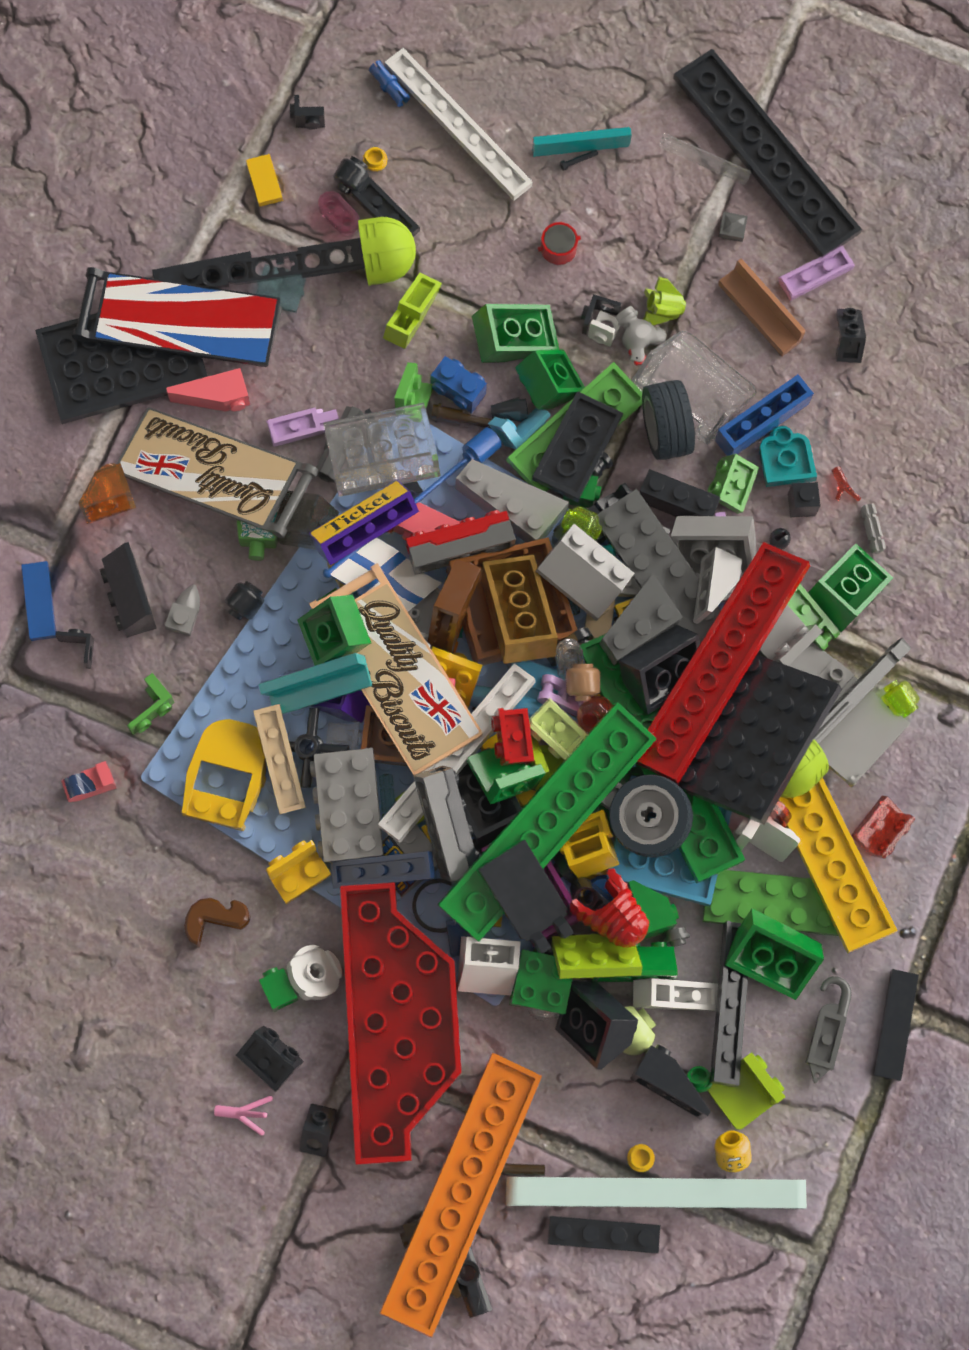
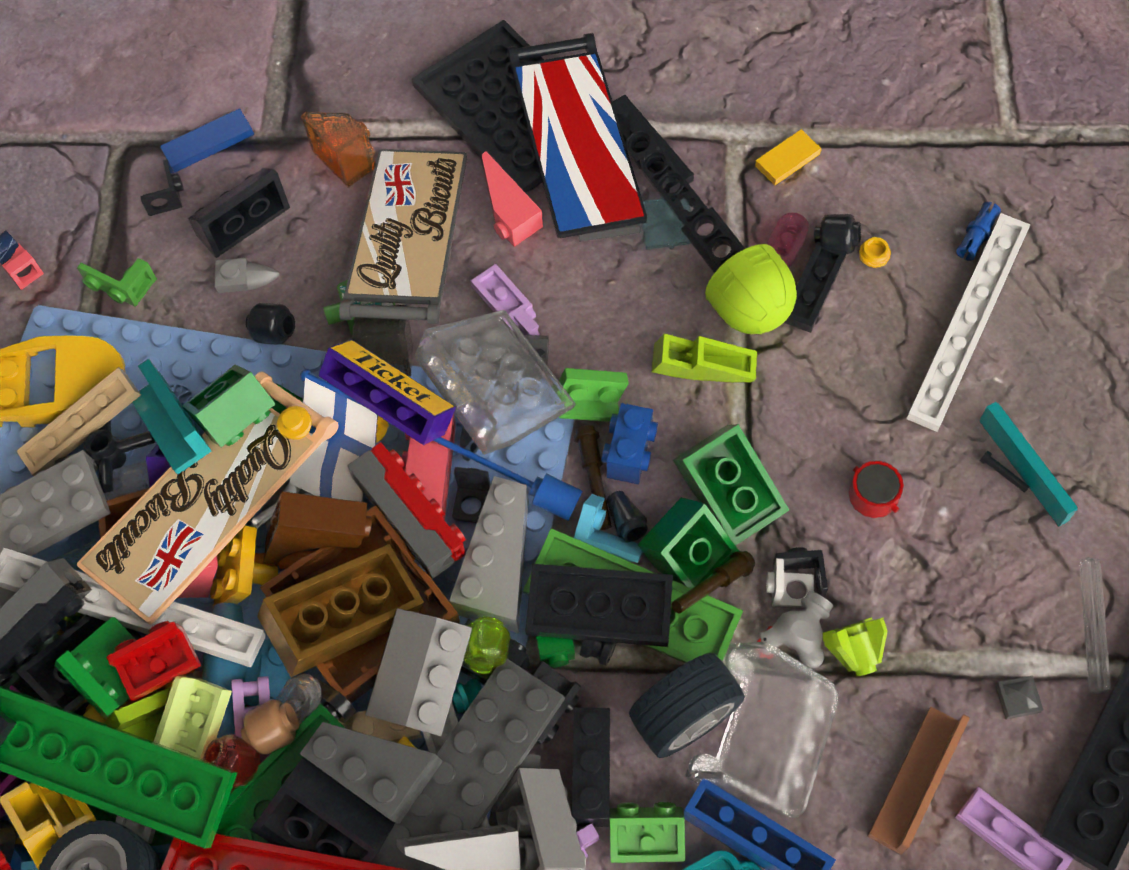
camera: 80 degrees right, 10 degrees down
black bracket [290,95,325,130] -> none
none -> yellow plate [277,406,312,440]
none -> black bracket [452,467,491,523]
none -> dark brown pin [671,551,755,614]

